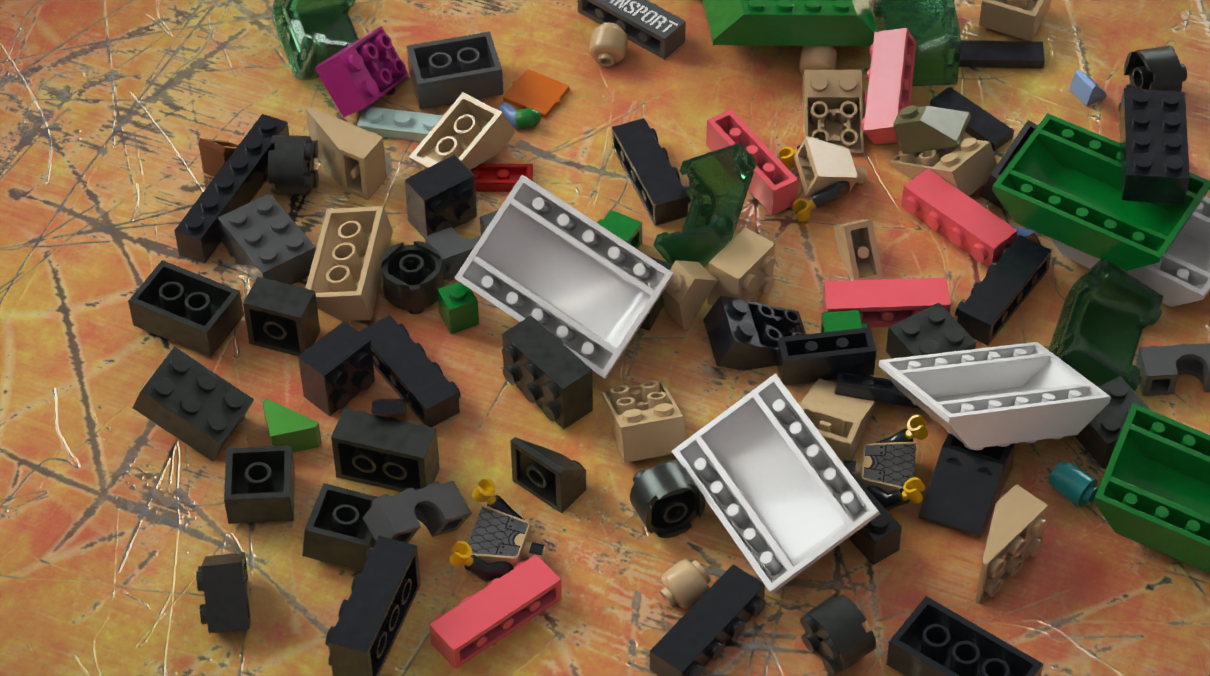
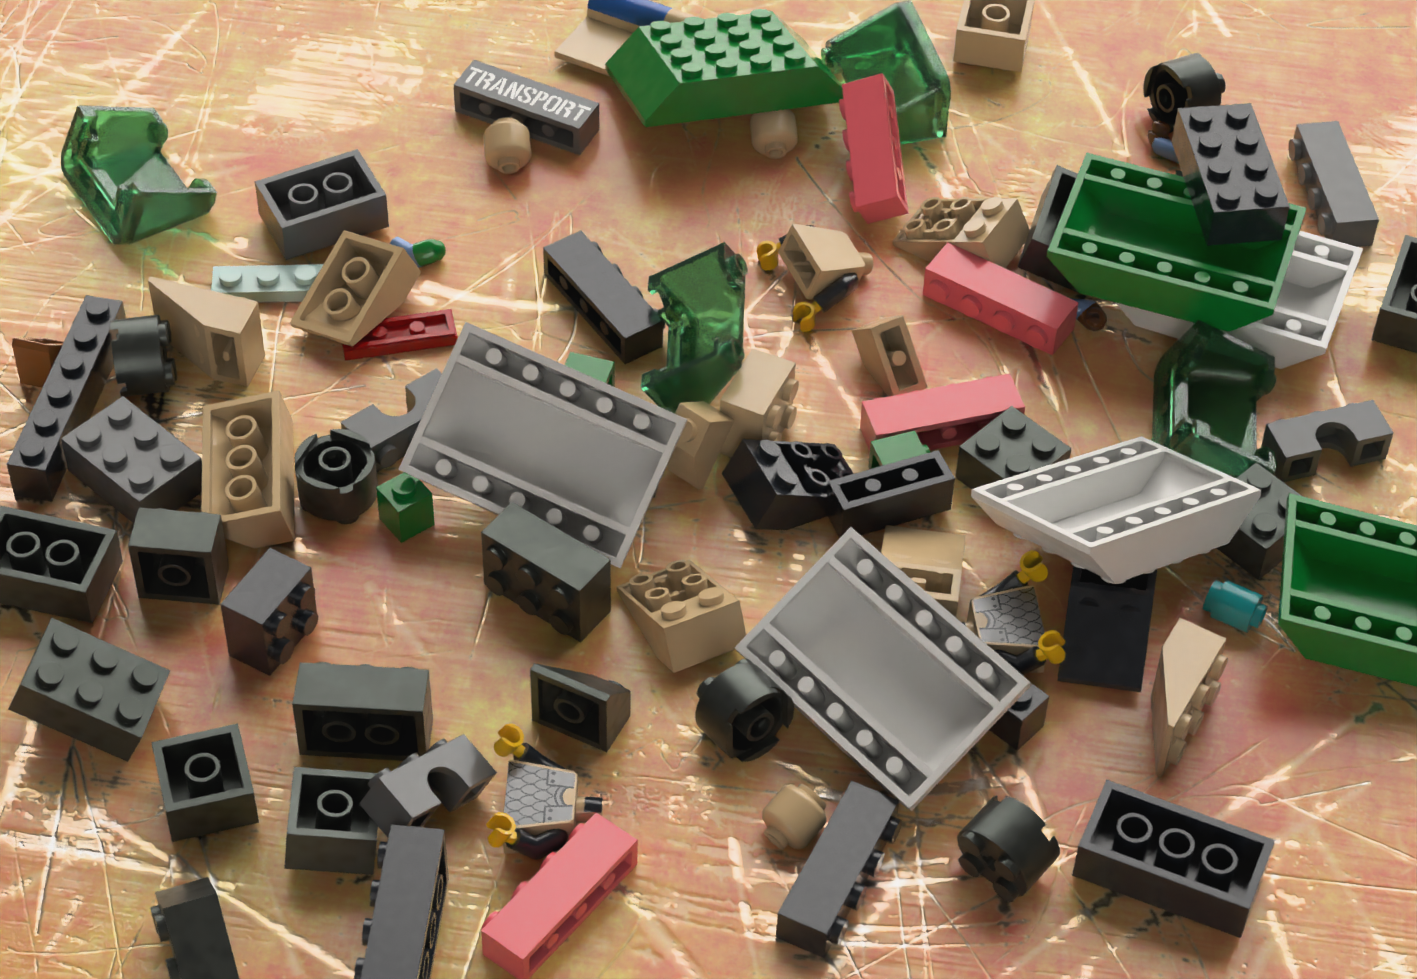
camera: 15 degrees left, 0 degrees up
bright green slope [263,398,322,452] -> none
dark pink slope [315,26,409,118] -> none
black brick [359,315,461,428] -> none
black tile [372,399,406,414] -> none
black brick [405,154,477,239] -> none
orange piece [503,69,570,118] -> none
coral brick [706,109,798,216] -> none
tan slope [802,70,864,154] -> none
black tile [835,371,921,409] -> none
olive slope [893,105,971,155] -> none
black tile [930,86,1014,151] -> none
black brick [955,235,1052,346] -> none
black tile [958,40,1045,68] -> none
light blue slope [1069,69,1107,107] -> none

